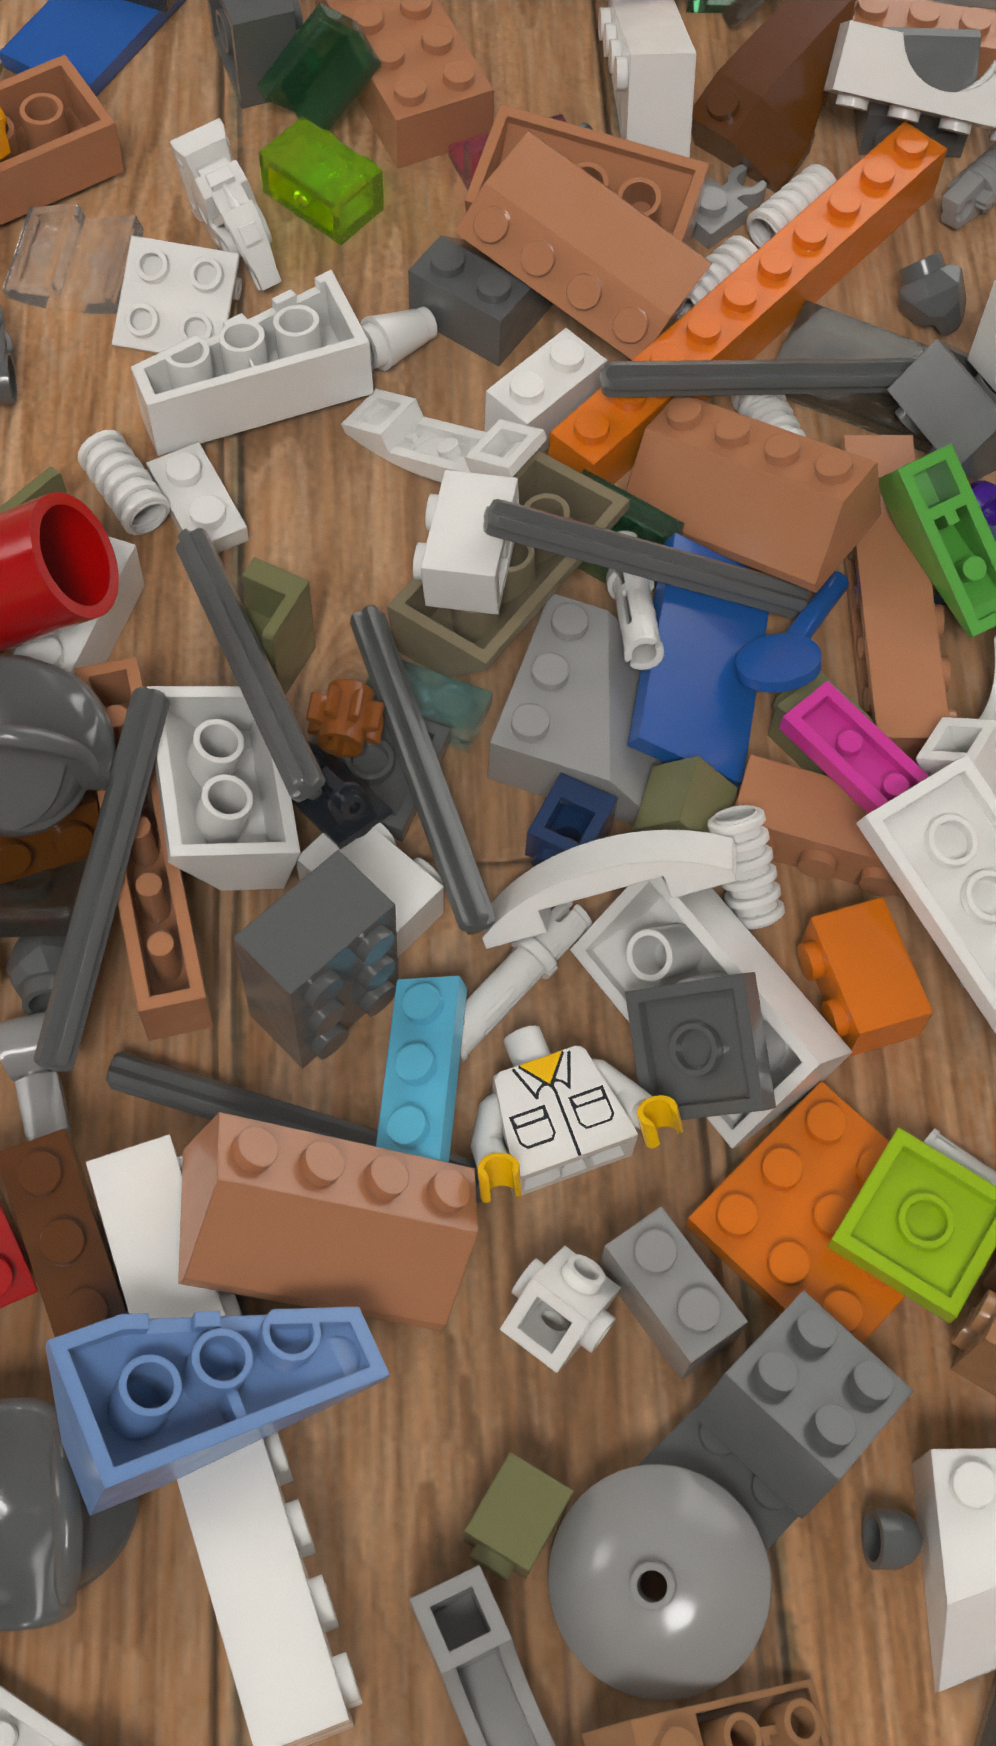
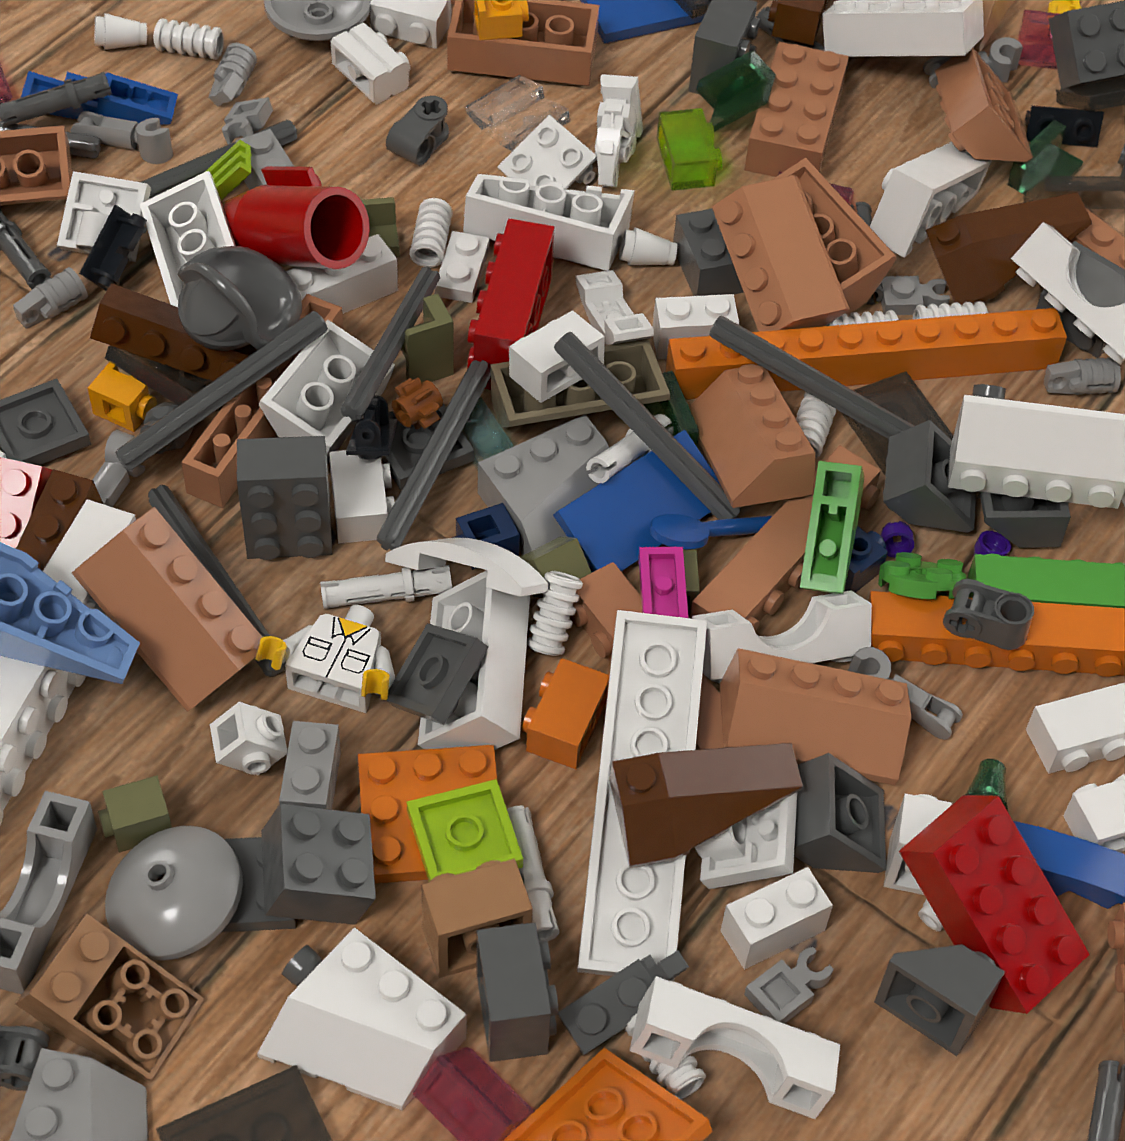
camera: 40 degrees right, 10 degrees down
medium azure plate [376,976,467,1163] -> none
none -> red brick [467,218,555,390]

